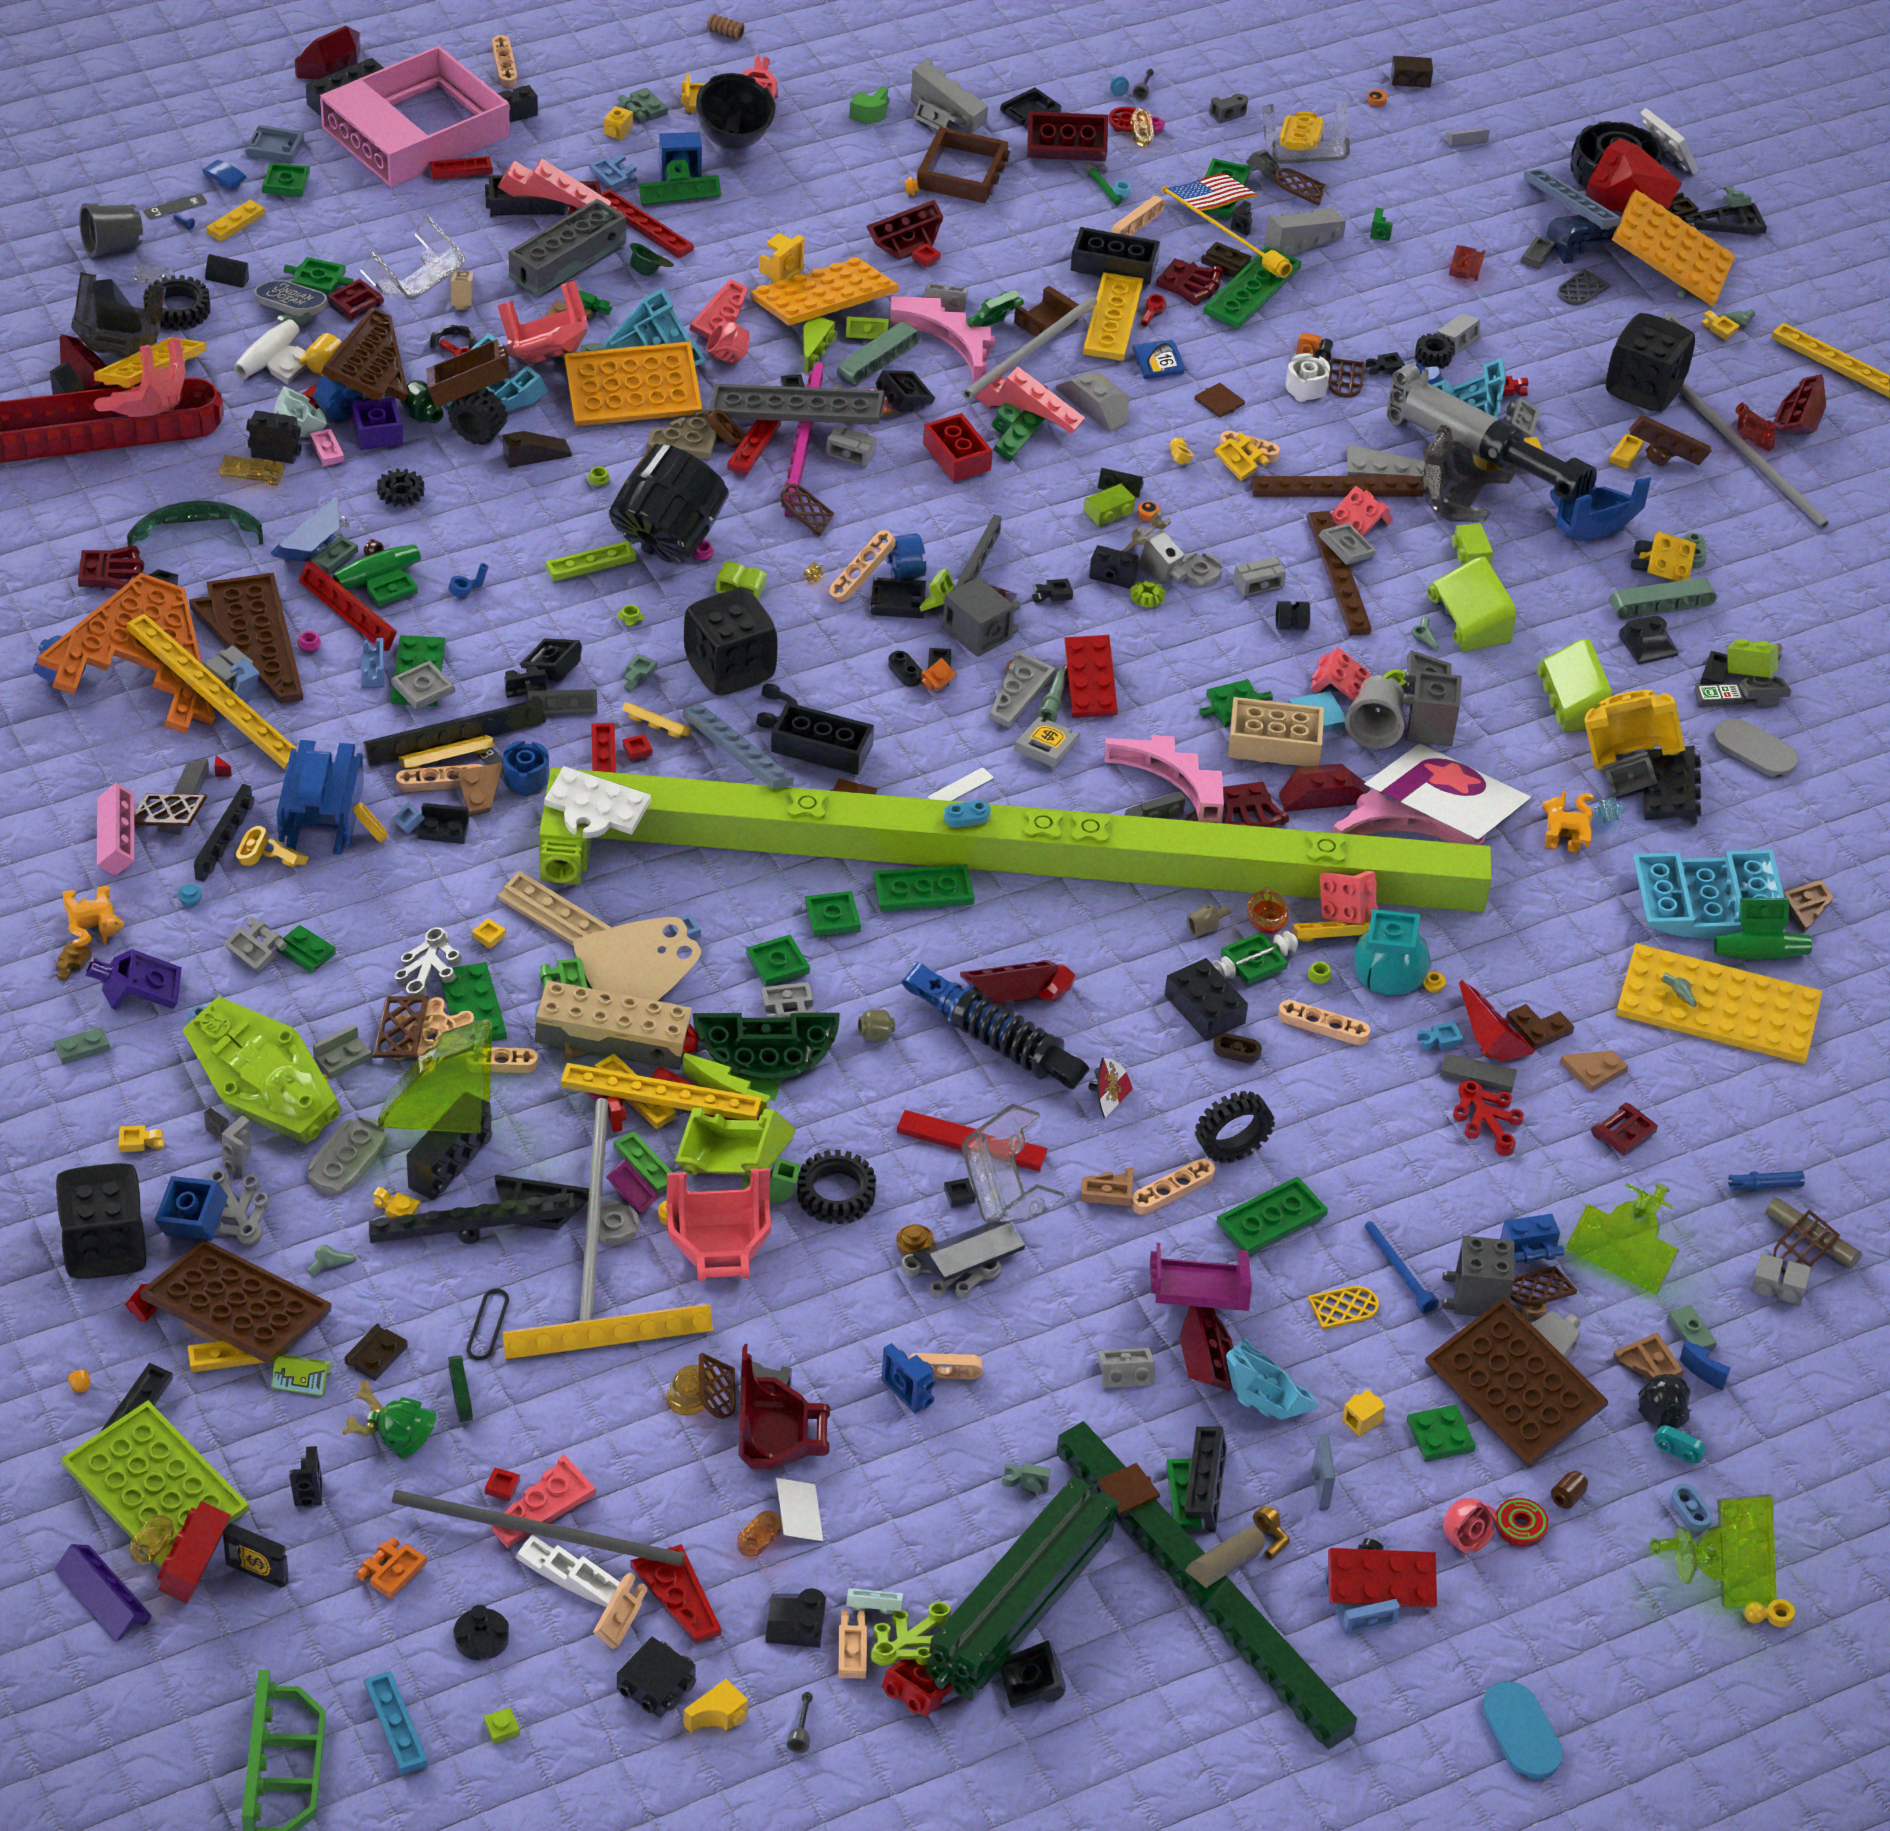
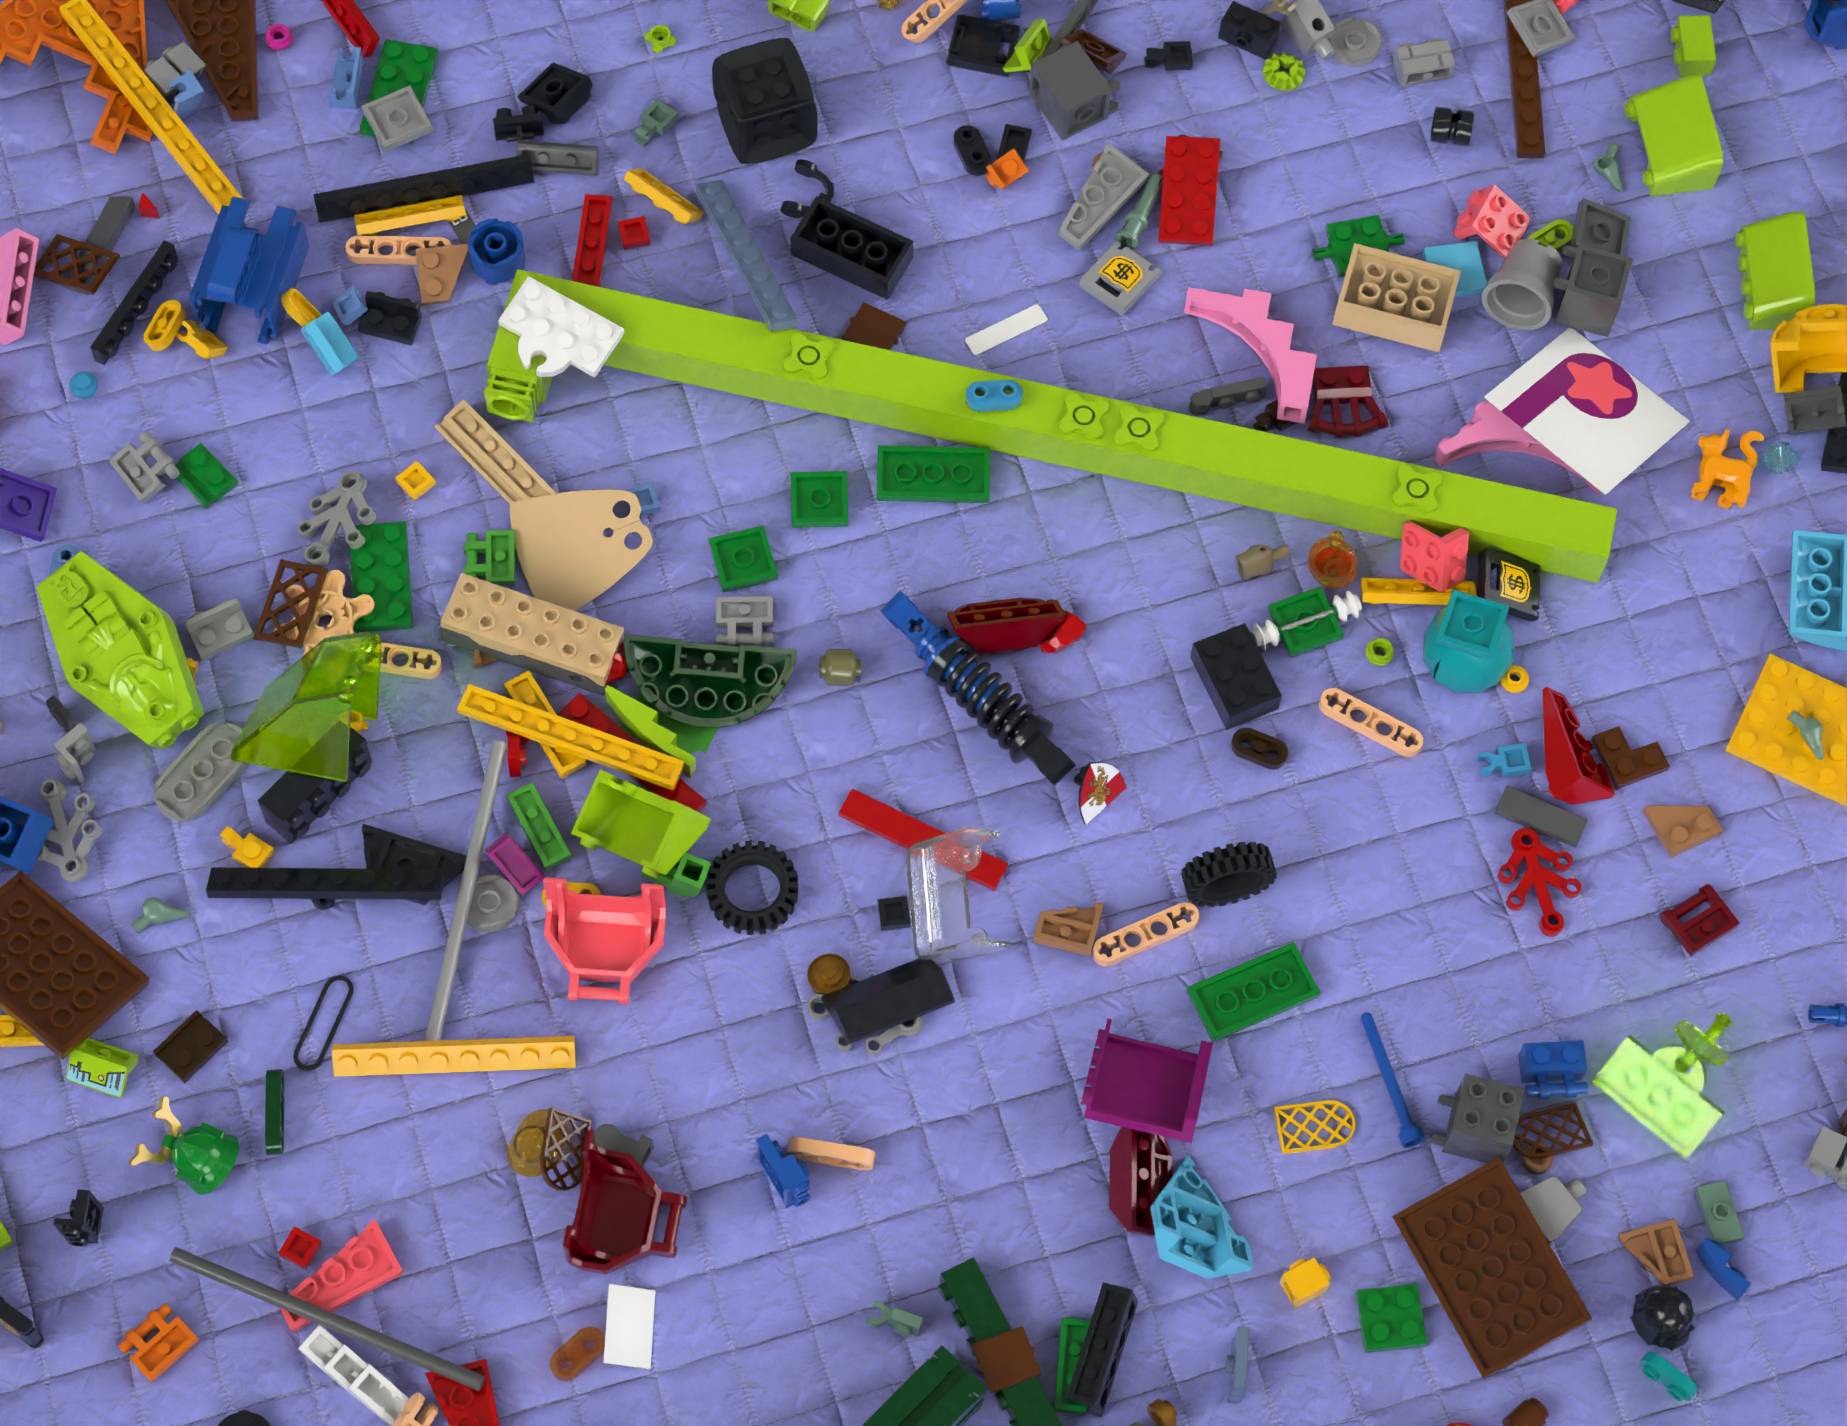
camera: 10 degrees right, 20 degrees up
light grey bracket [1098,1348,1155,1388] -> none
dark red wedge [1279,763,1370,812] -> none
none -> medium azure panel [300,312,359,376]
none -> black container [1477,548,1540,621]

